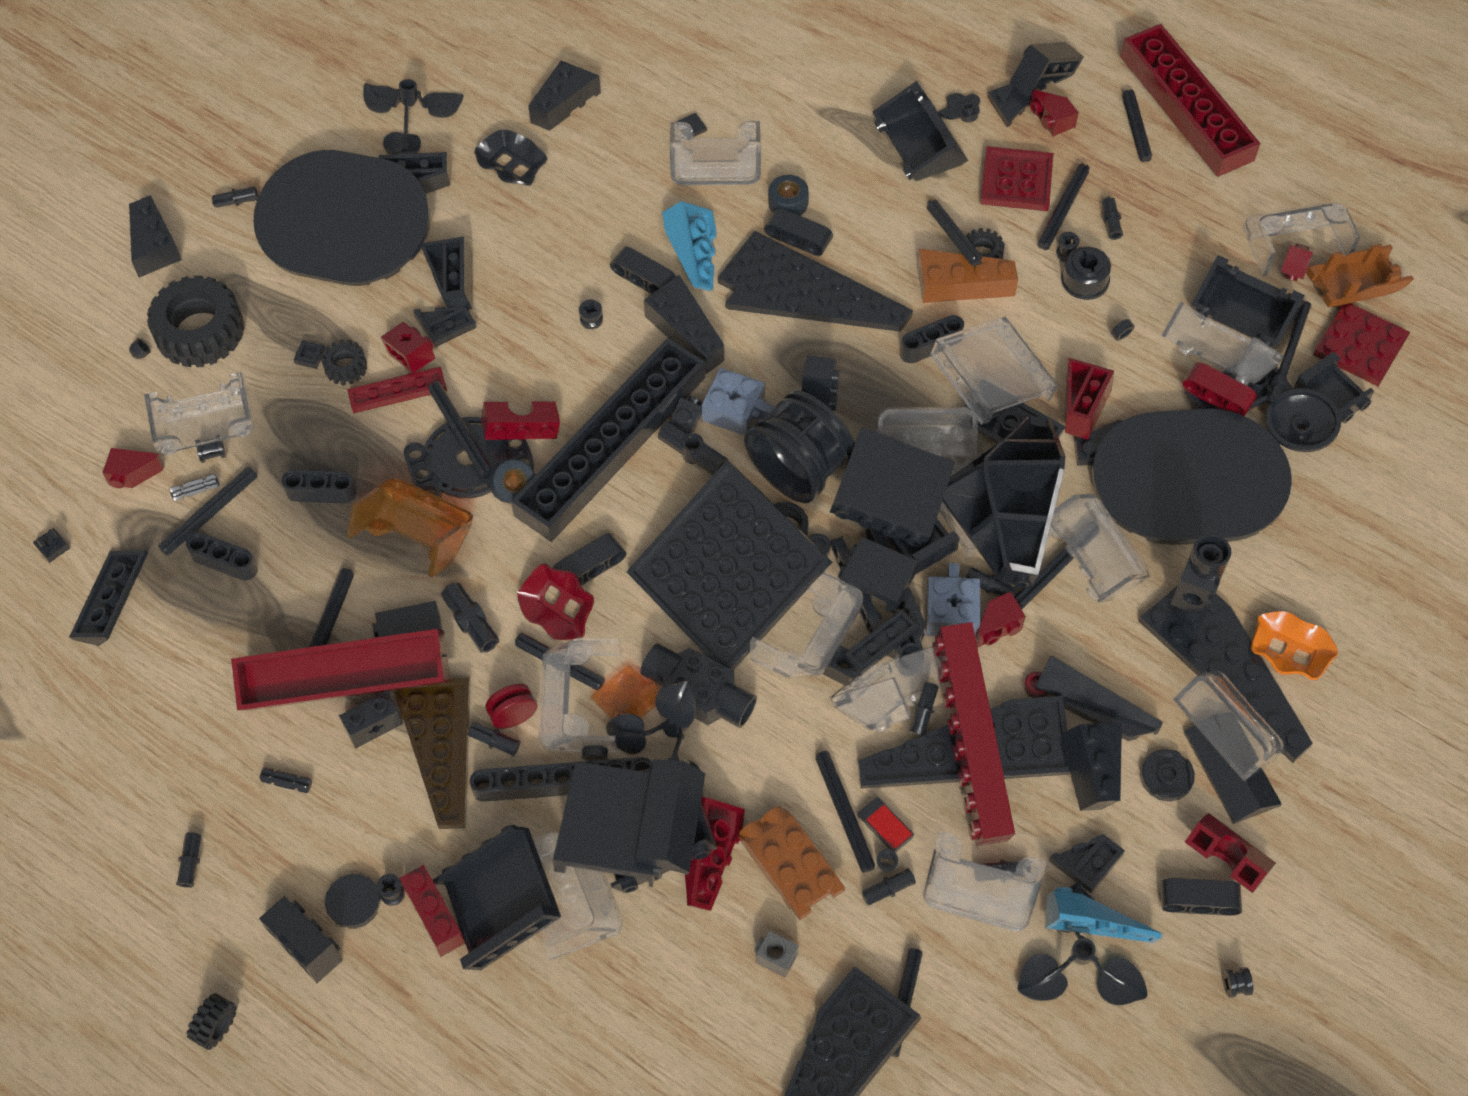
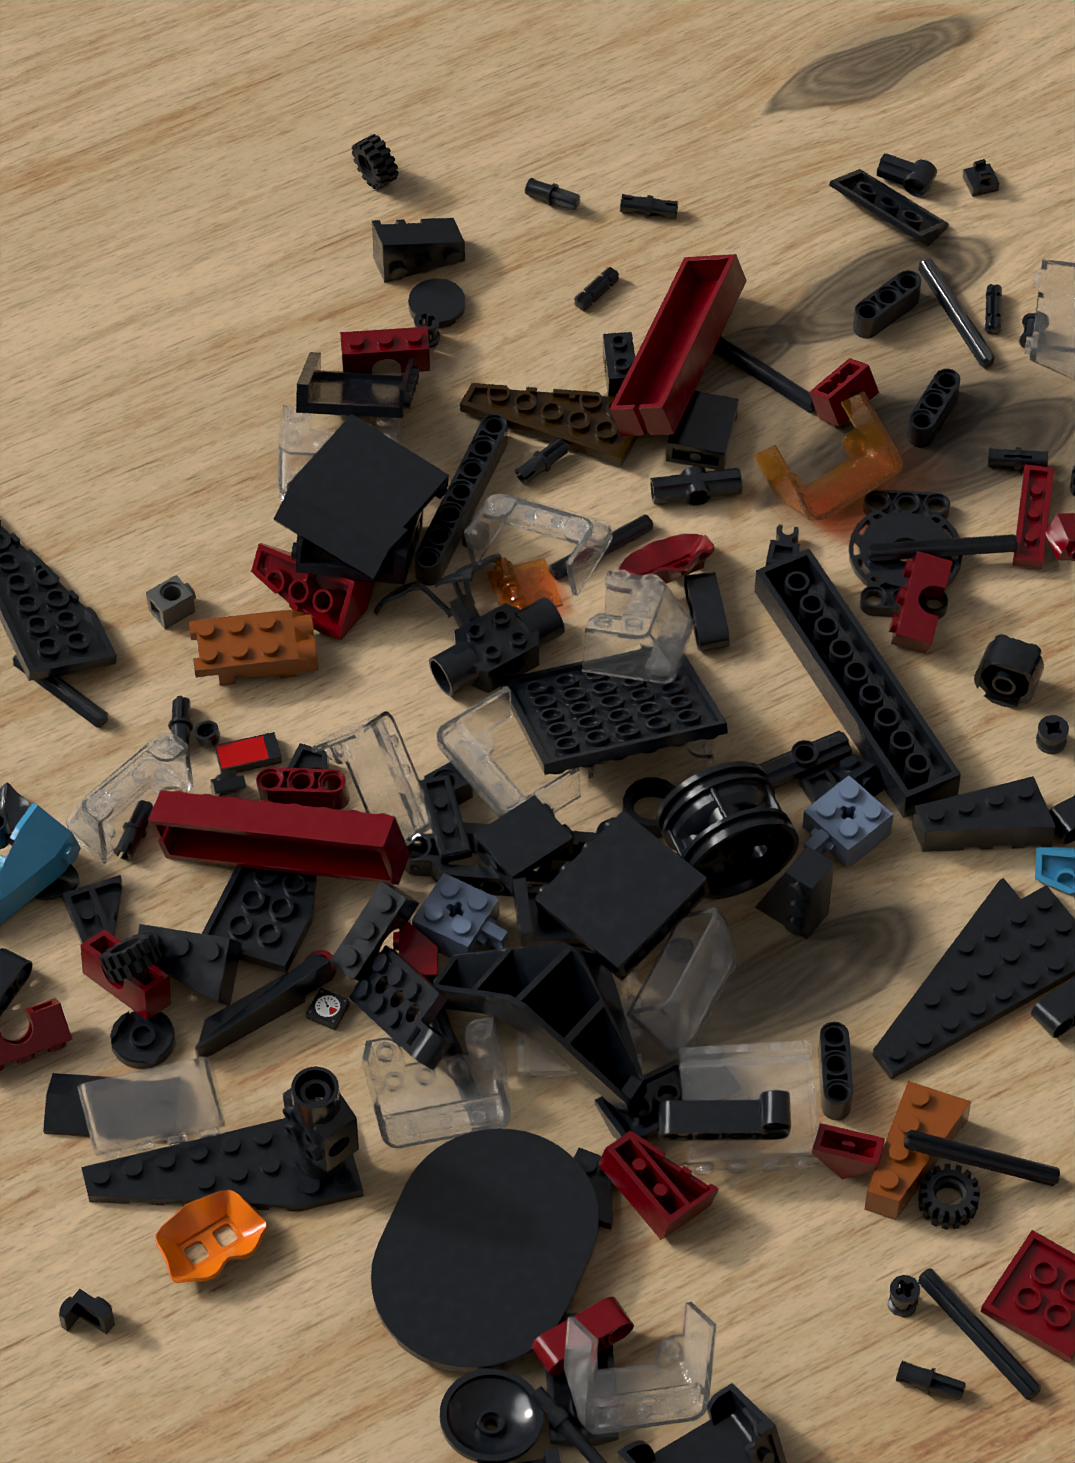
camera: 115 degrees right, 5 degrees down
dark red slope [102,448,164,489] -> none
dark red head [485,684,538,729] -> none
black wheel [488,459,535,504] -> none
black axle [816,750,875,873] -> none
black wheel [1061,246,1111,300] -> none
black tile [1110,319,1135,341] -> none
none -> black bracket [59,1289,115,1335]
none -> dark red arch [80,929,171,1020]
none -> black tyre [98,931,163,983]
none -> black hinge [210,771,246,797]
none -> dark red beam [256,767,350,810]
none -> tile [306,988,350,1030]
none -> black arch [330,881,420,981]
none -> black hinge [349,945,453,1070]
none -> clear windscreen [582,570,693,683]
none -> black pin [620,194,678,219]
none -> black beam [658,1090,791,1141]
none -> black plate [765,524,800,566]
none -> black tile [799,767,838,804]
none -> dark red brick [809,358,879,426]
none -> dark red slope [812,1123,885,1180]
none -> black piece [876,153,937,197]
none -> black brick [974,634,1044,707]
none -> black pin [988,447,1048,470]

